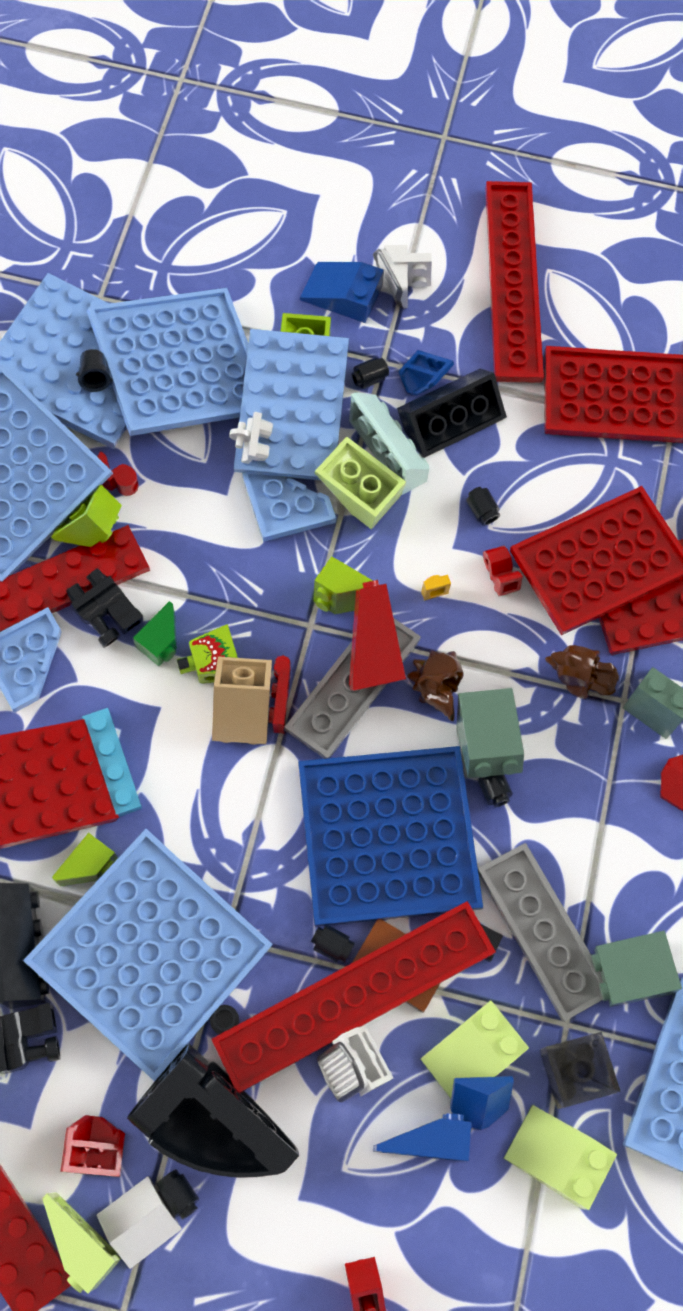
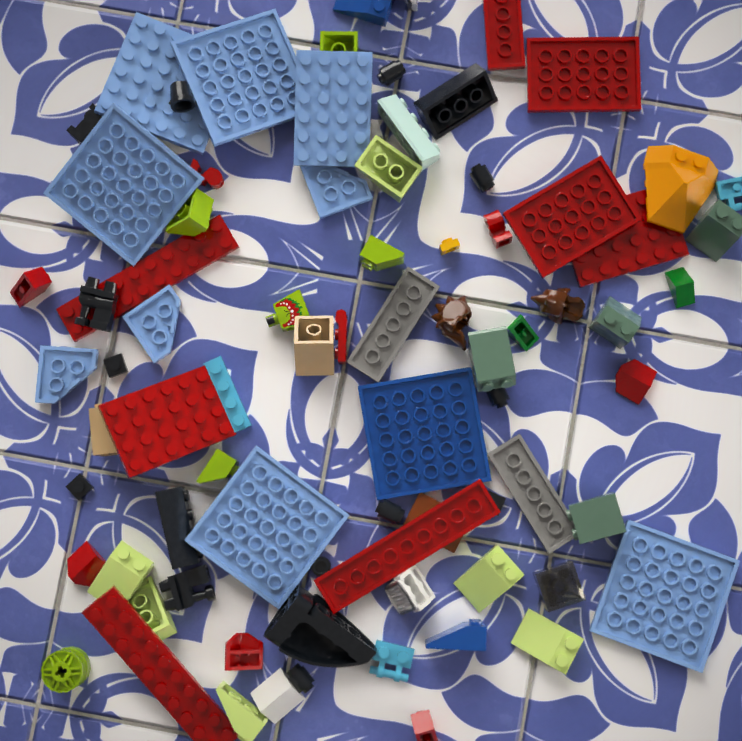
camera: 10 degrees right, 15 degrees up
black hips [66,569,143,648] -> none
green slope [133,601,177,666] -> none
white hips [229,412,273,464] -> none
red slope [349,580,406,691] -> none
blue slope [398,350,454,396] -> none
blue slope [450,1076,514,1130] -> none
none -> medium azure plate [369,640,415,682]
none -> green slope [507,314,539,352]

